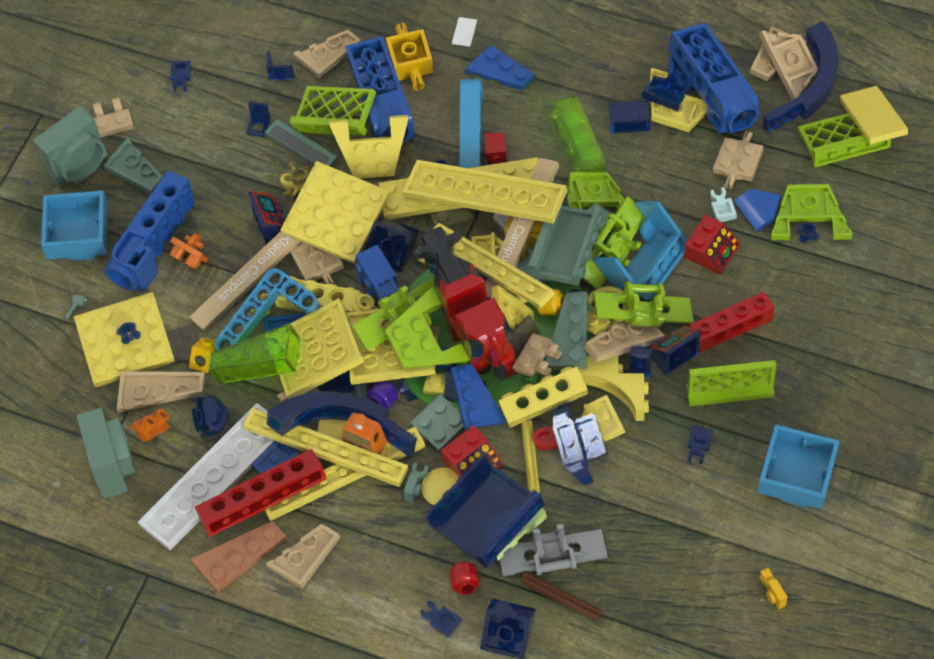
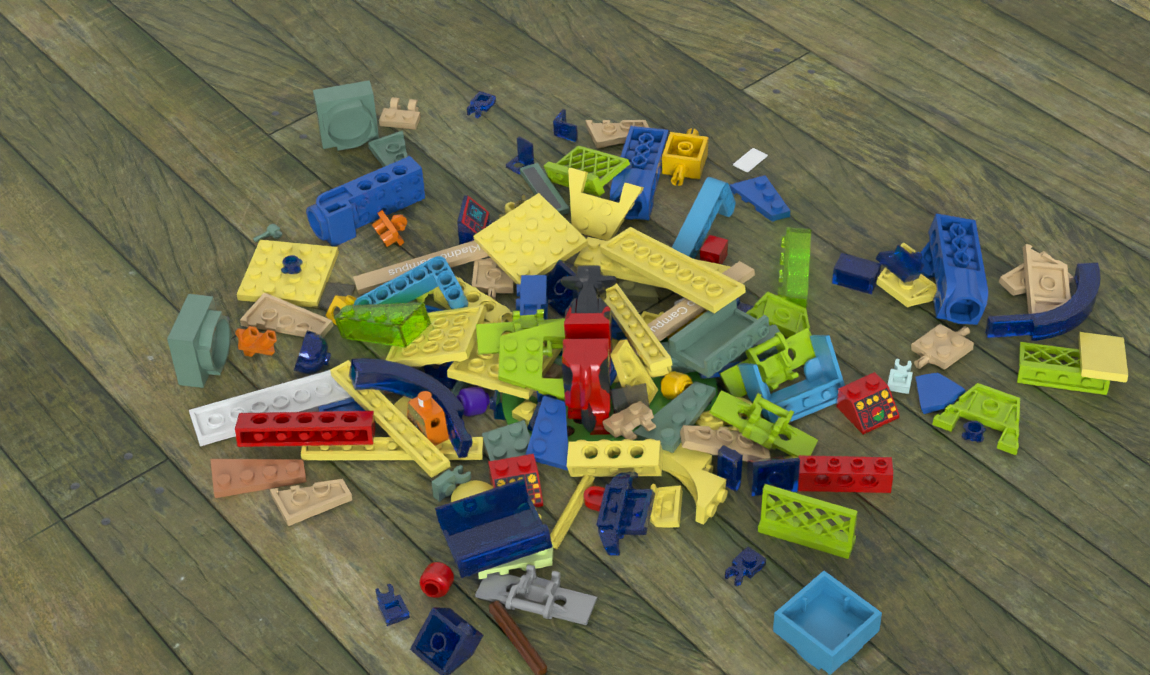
camera: 25 degrees right, 15 degrees down
dark azure container [41,191,108,260] -> none

